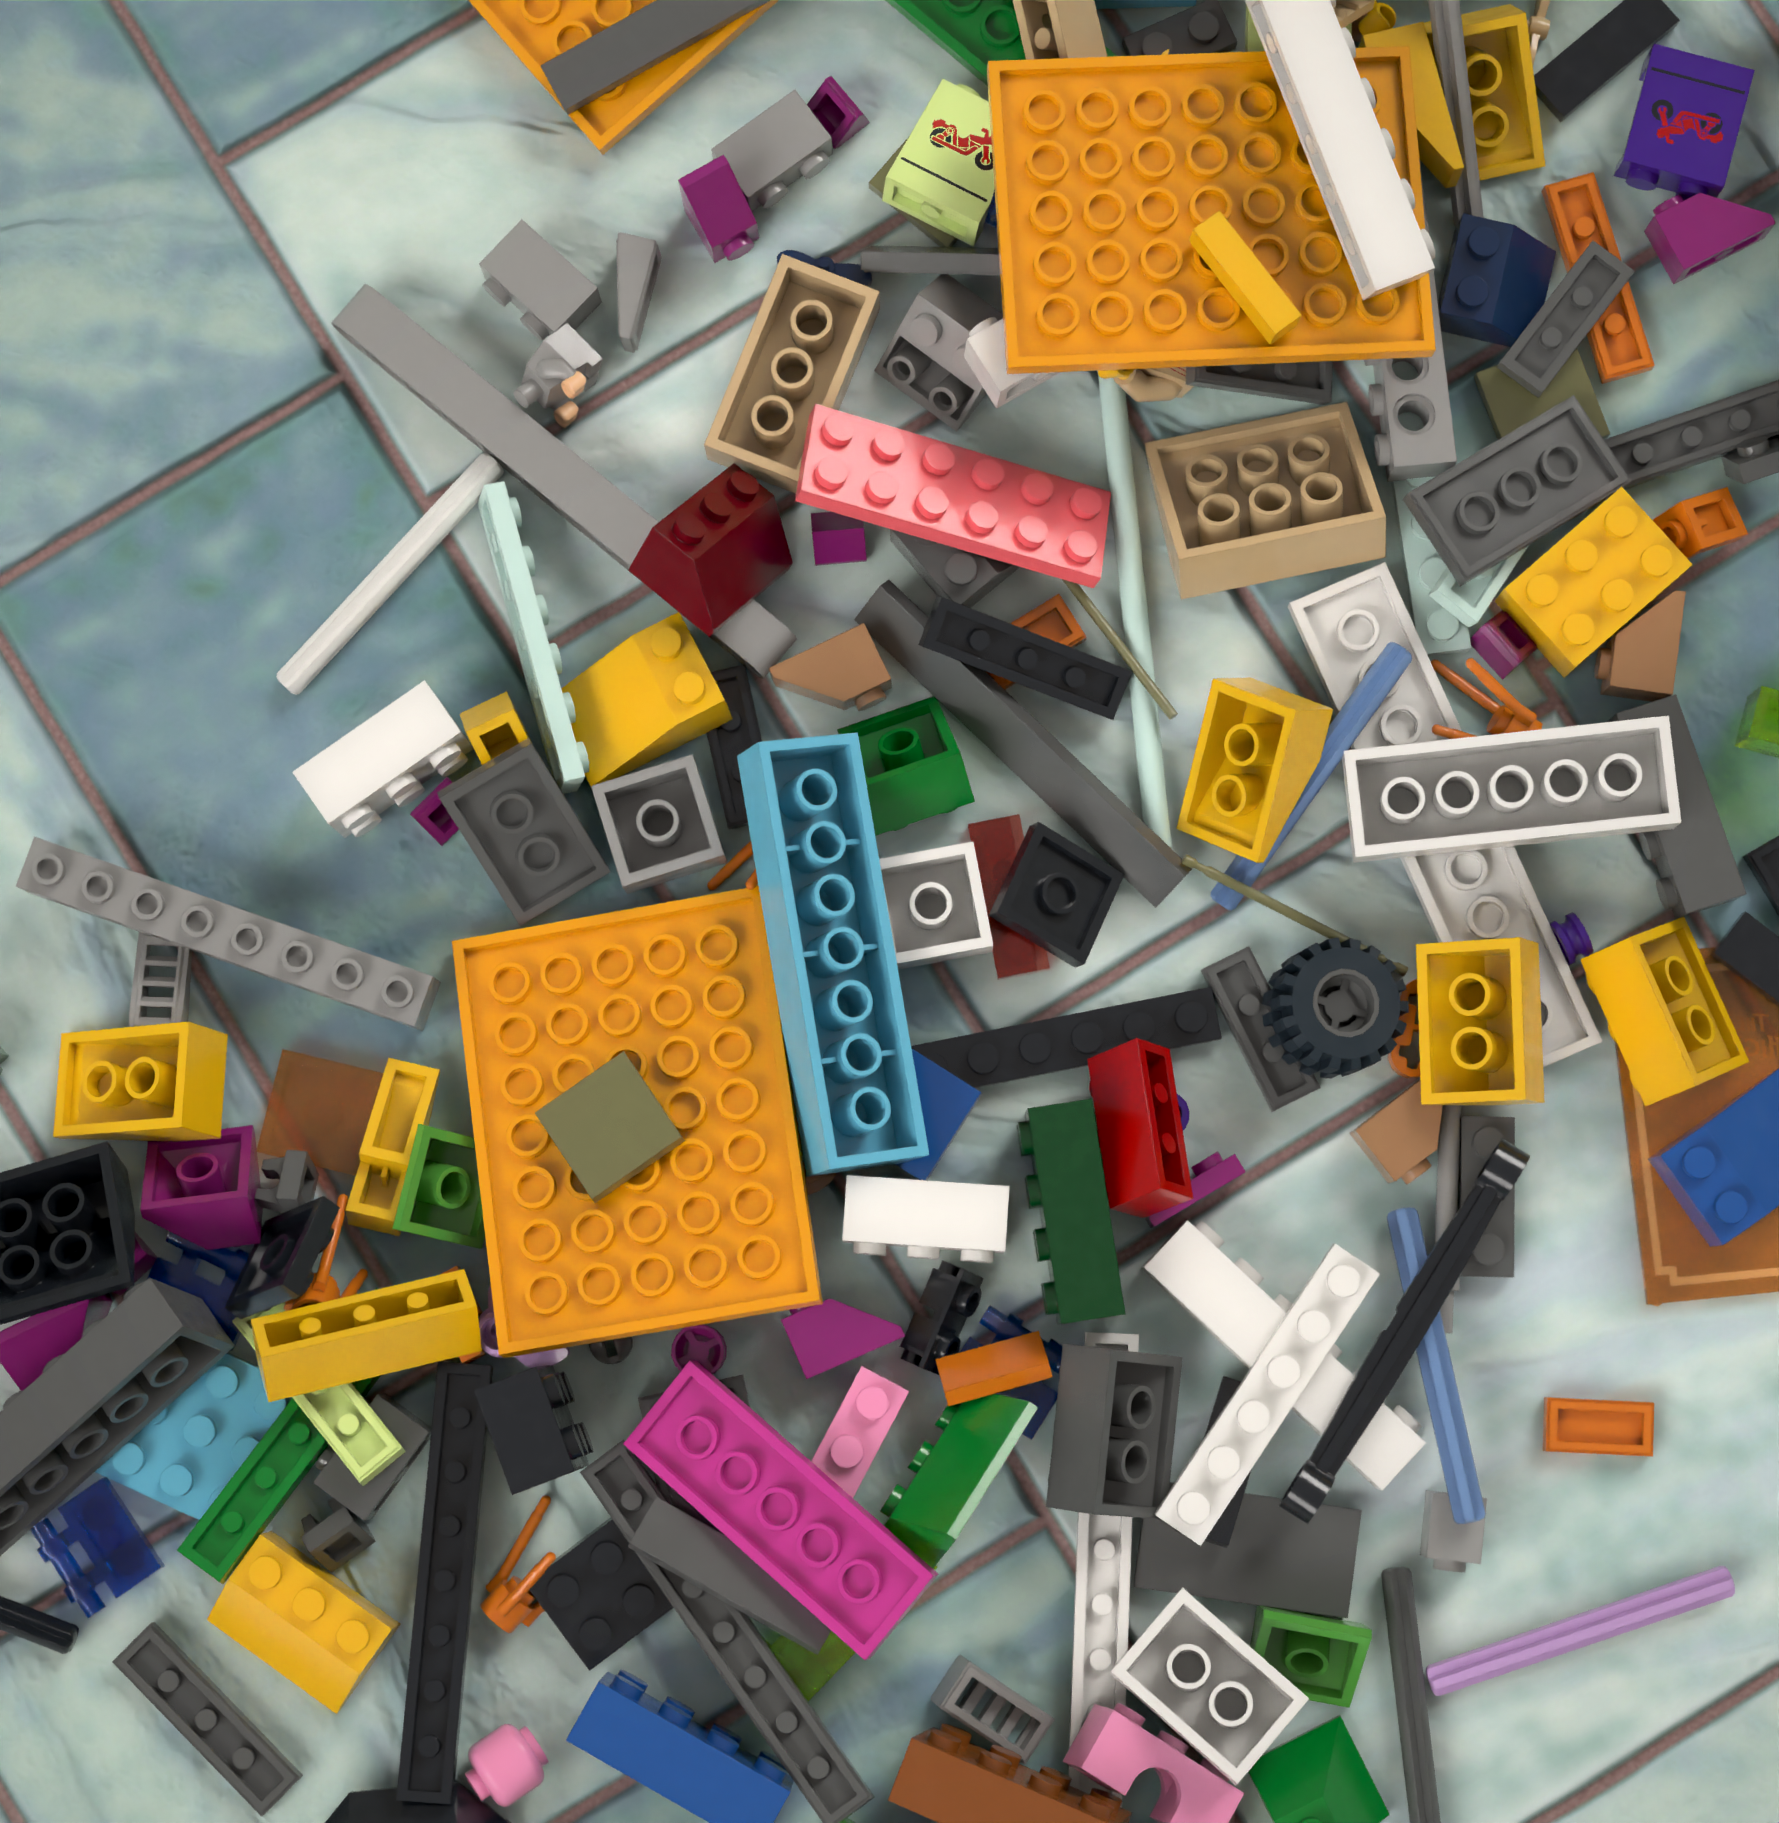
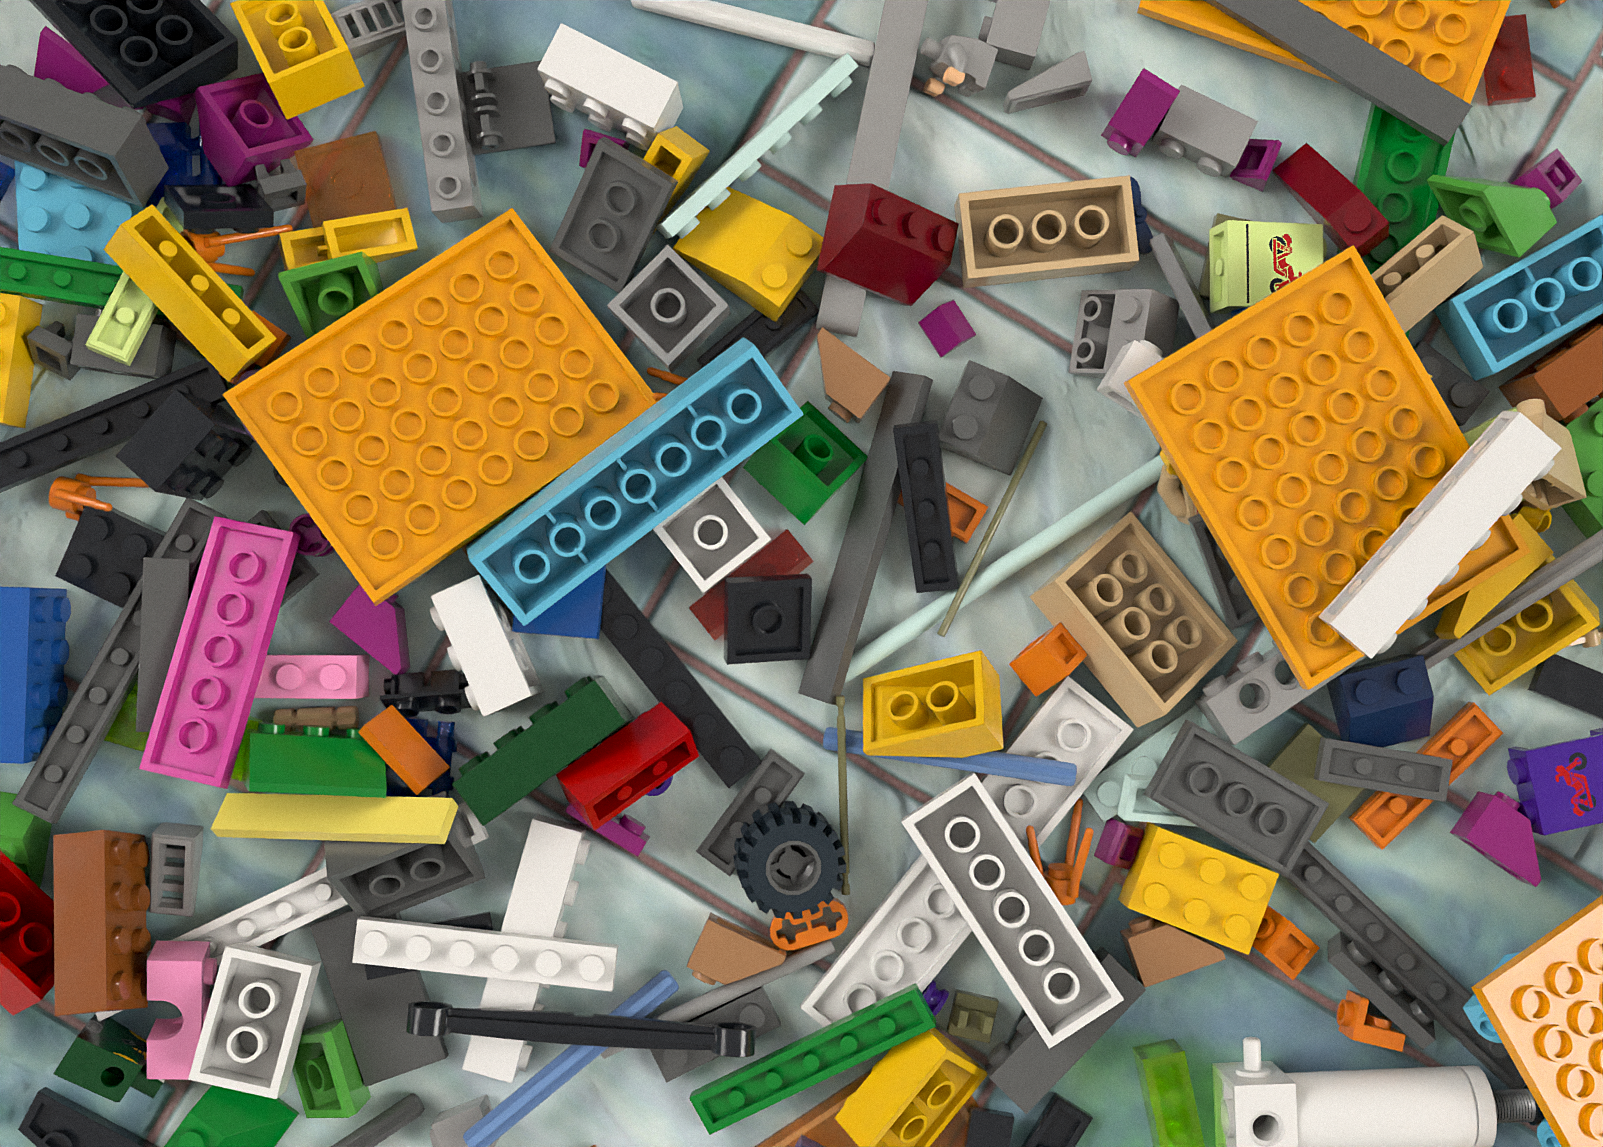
camera: 55 degrees right, 5 degrees up
olive tile [535,1051,685,1203] -> none
coral plate [795,404,1111,588] -> none
yellow piece [1189,210,1302,345] -> none
yellow slope [1416,937,1545,1106] -> none
none -> light yellow tile [211,793,459,844]
none -> tan axle [273,706,359,731]
none -> dark grey hinge [461,60,556,156]
none -> green plate [689,983,936,1135]
none -> olive tile [947,989,999,1044]
none -> orange brick [1009,622,1088,697]
none -> dark red slope [1272,143,1389,258]

